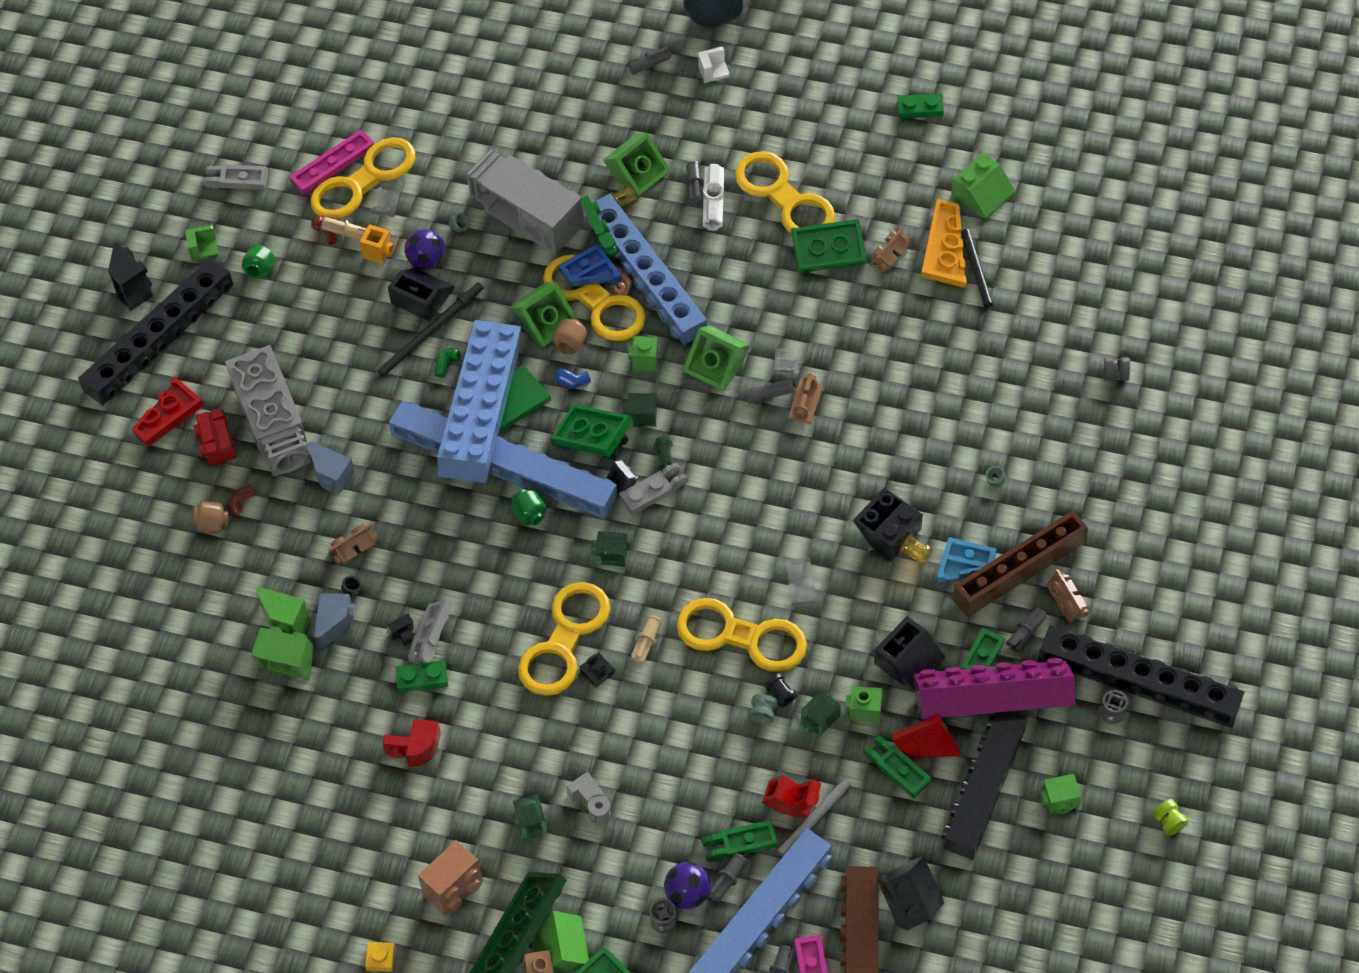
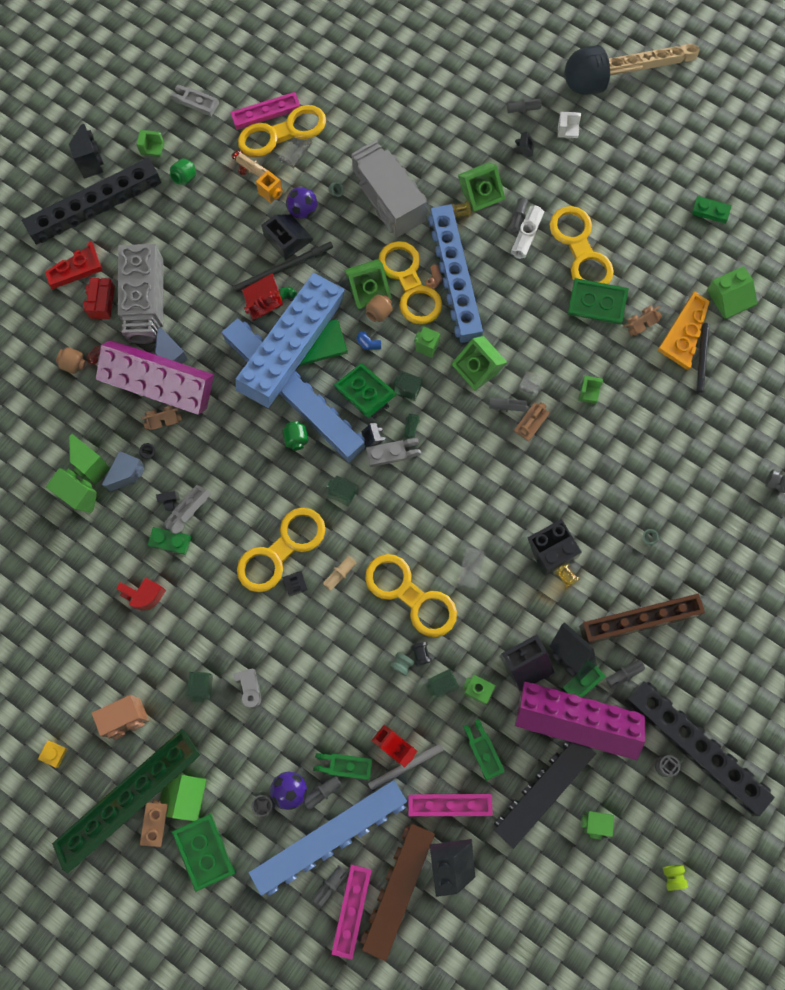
camera: 20 degrees right, 15 degrees up
blue wing [559,244,622,287] -> none
green hinge [580,195,619,257] -> none
red wing [892,714,961,758] -> none
dark azure wing [936,537,996,582] -> none
medium nougat hinge [1046,570,1089,624] -> none
none -> brick [96,340,214,415]
none -> red hinge [242,274,283,321]
none -> dark pink plate [408,794,493,816]
none -> black tile [514,131,535,158]
none -> black slope [549,622,597,681]
none -> bright green panel [578,375,603,404]

